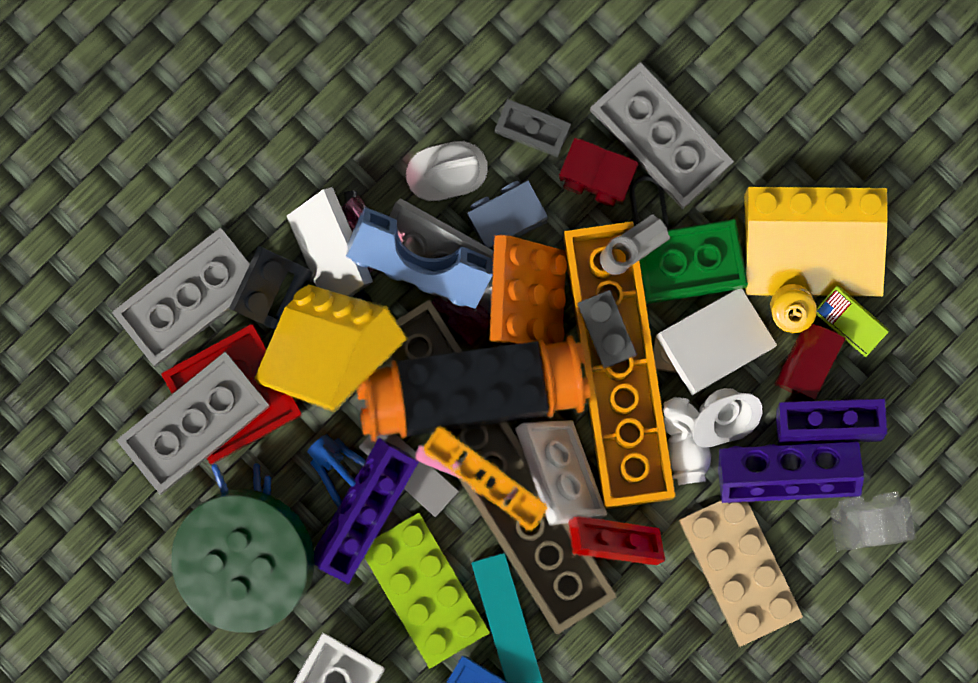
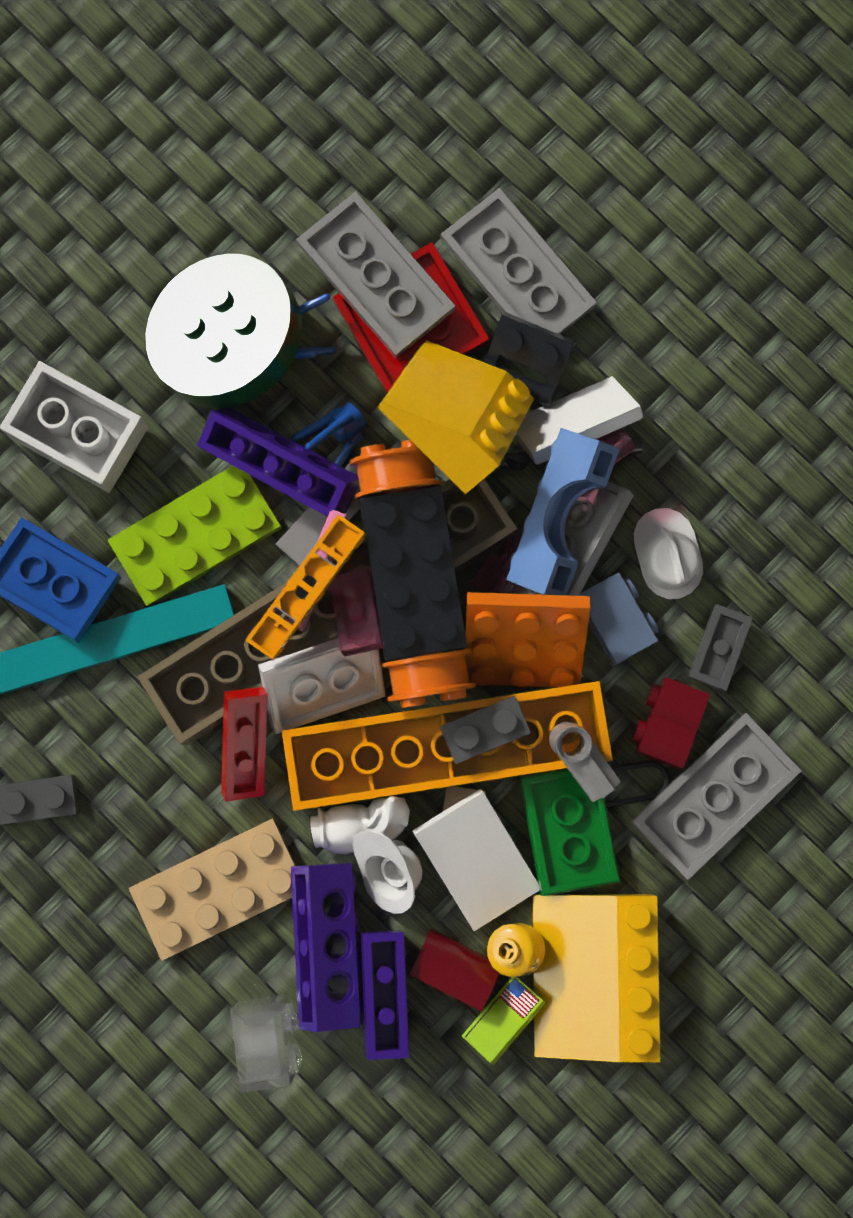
camera: 85 degrees right, 0 degrees up
none -> clear pink plate [330,569,384,657]

